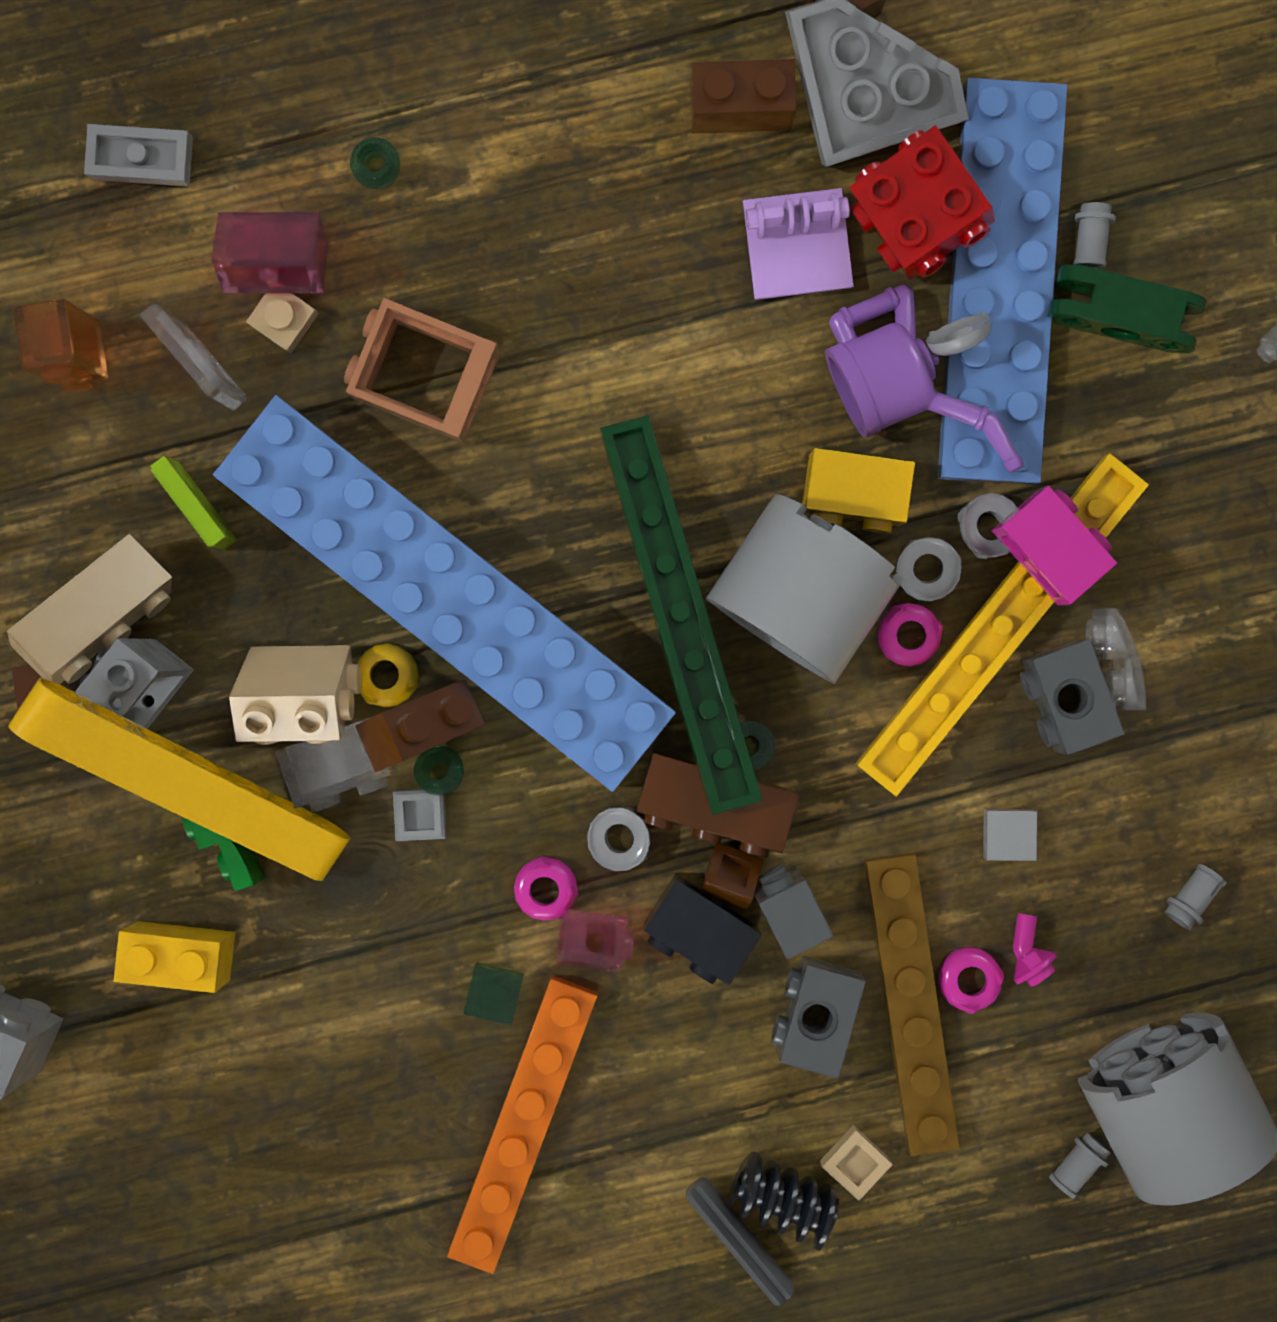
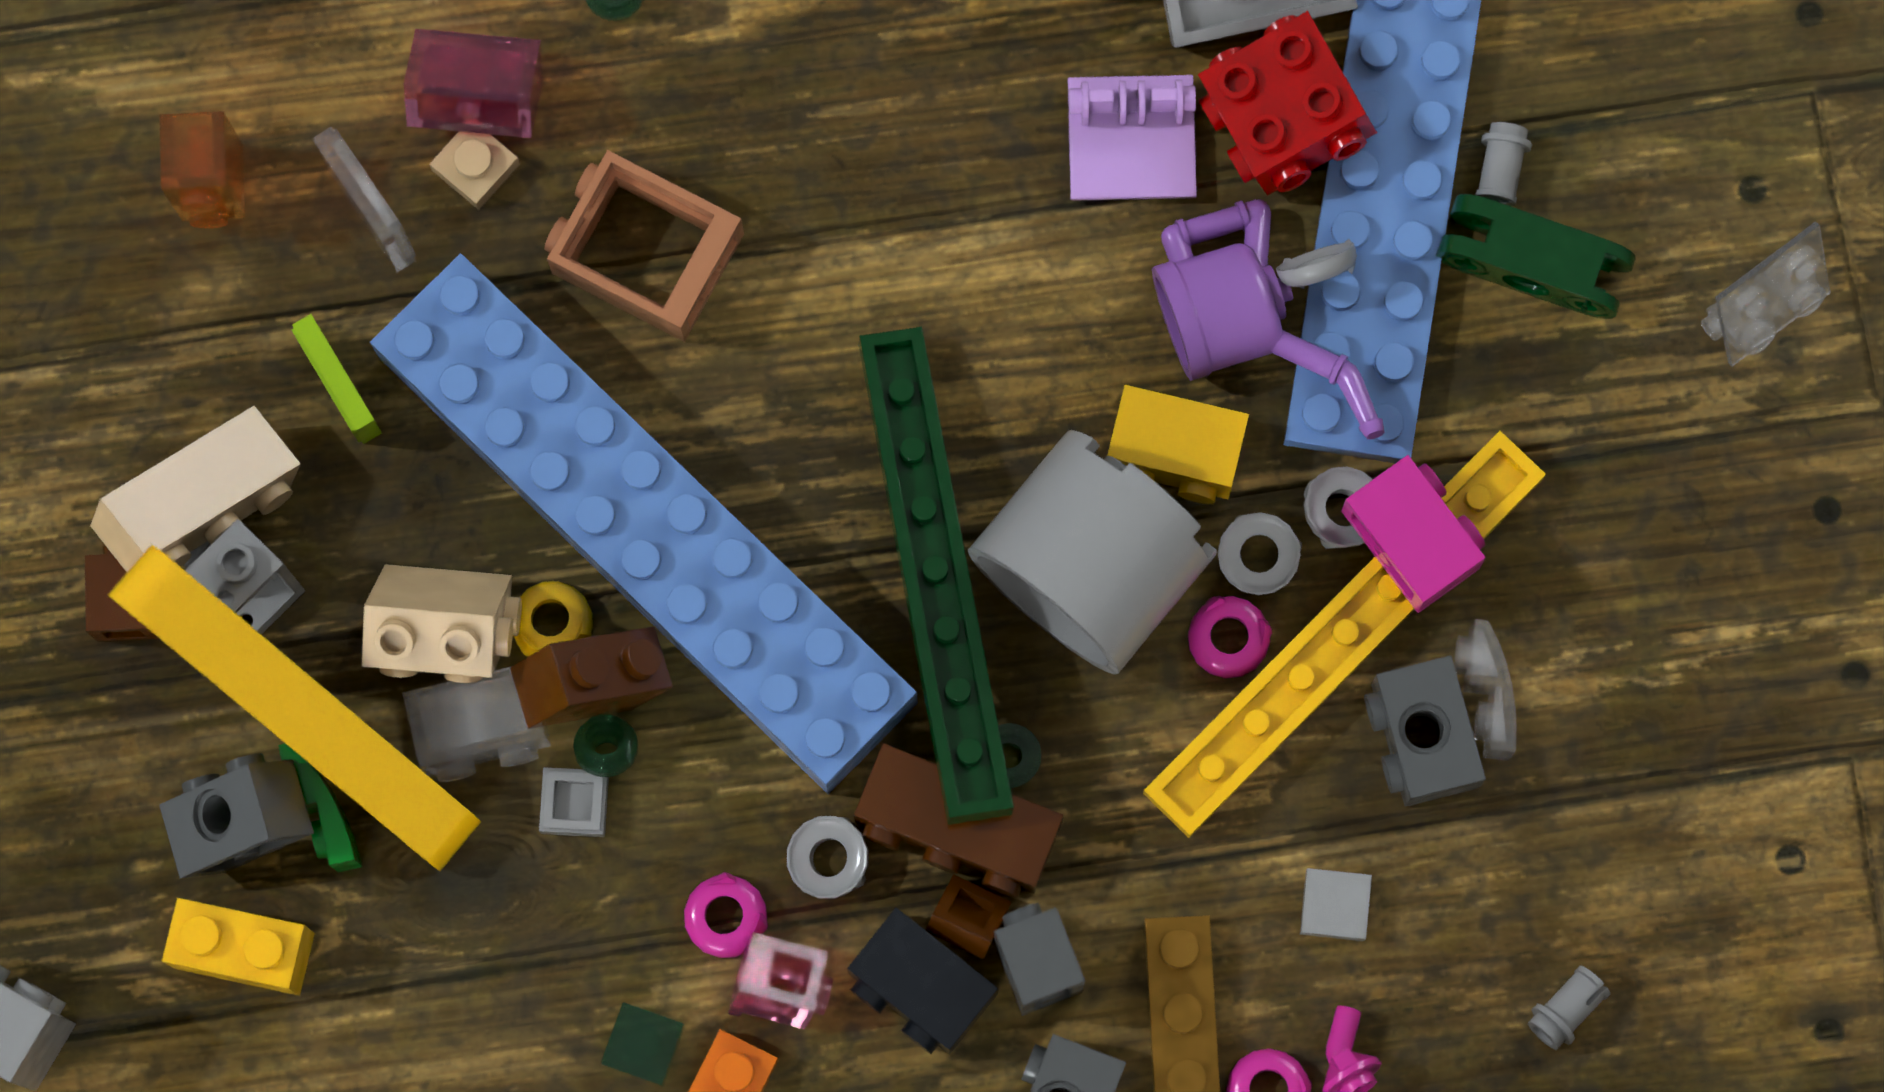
camera: 10 degrees right, 10 degrees down
none -> dark grey brick [159,753,314,878]

